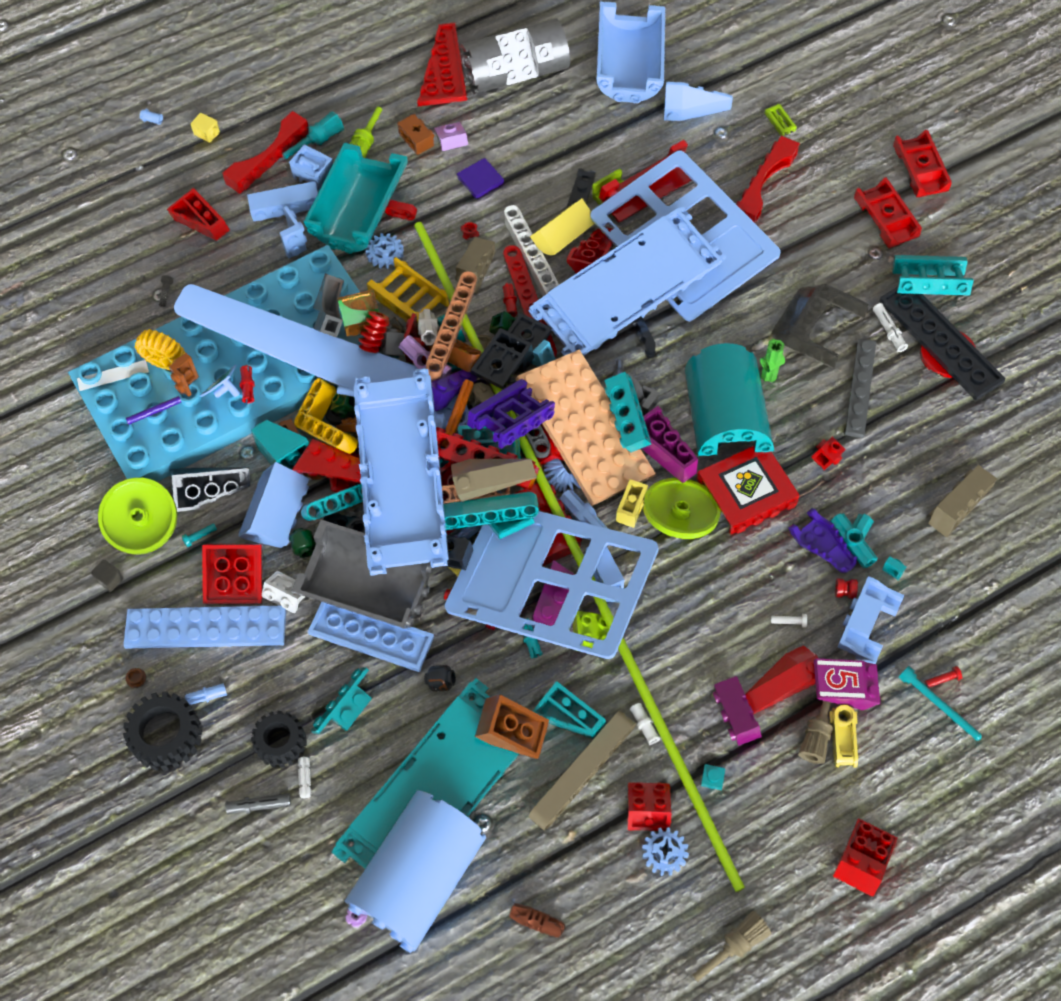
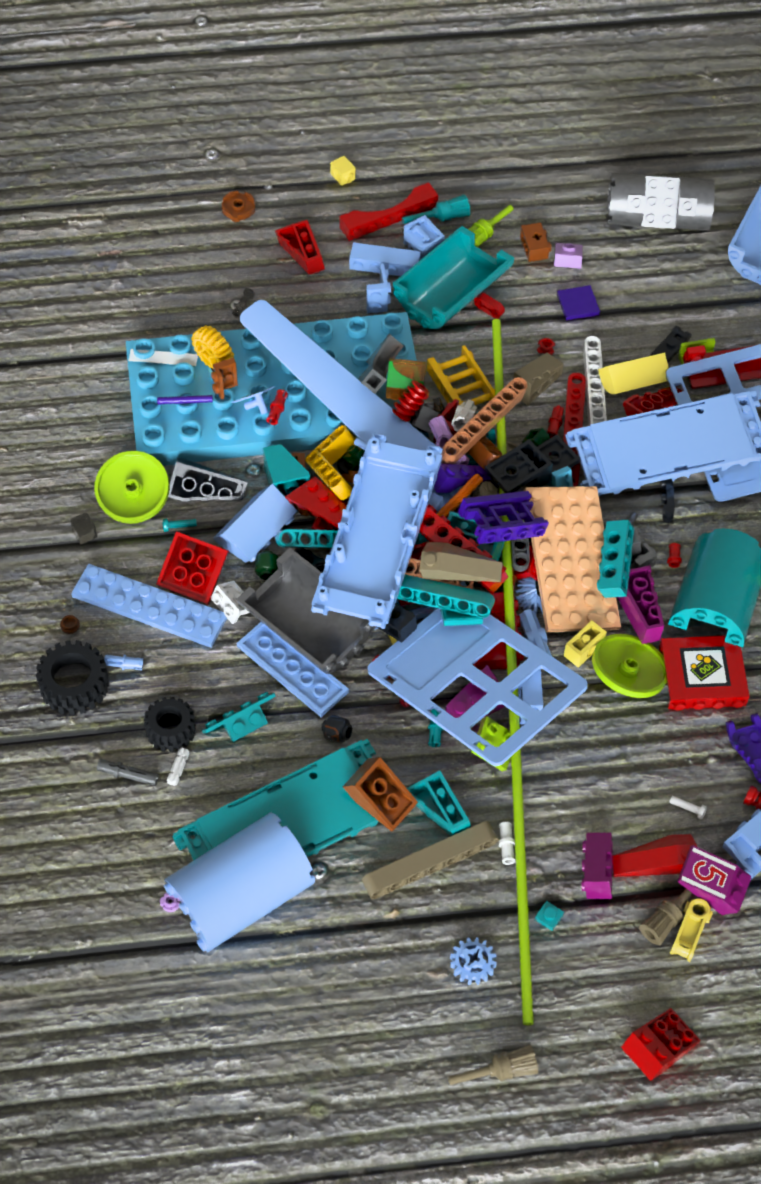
camera: 20 degrees right, 5 degrees down
light blue pin [140,109,163,125] -> none
light blue gear [365,233,404,269] -> none
red wing [417,23,467,107] -> none
copper hinge [509,903,566,938] -> none
red bracket [627,782,671,831] -> none
none -> dark orange plate [222,191,255,222]
none -> red pin [667,543,682,568]

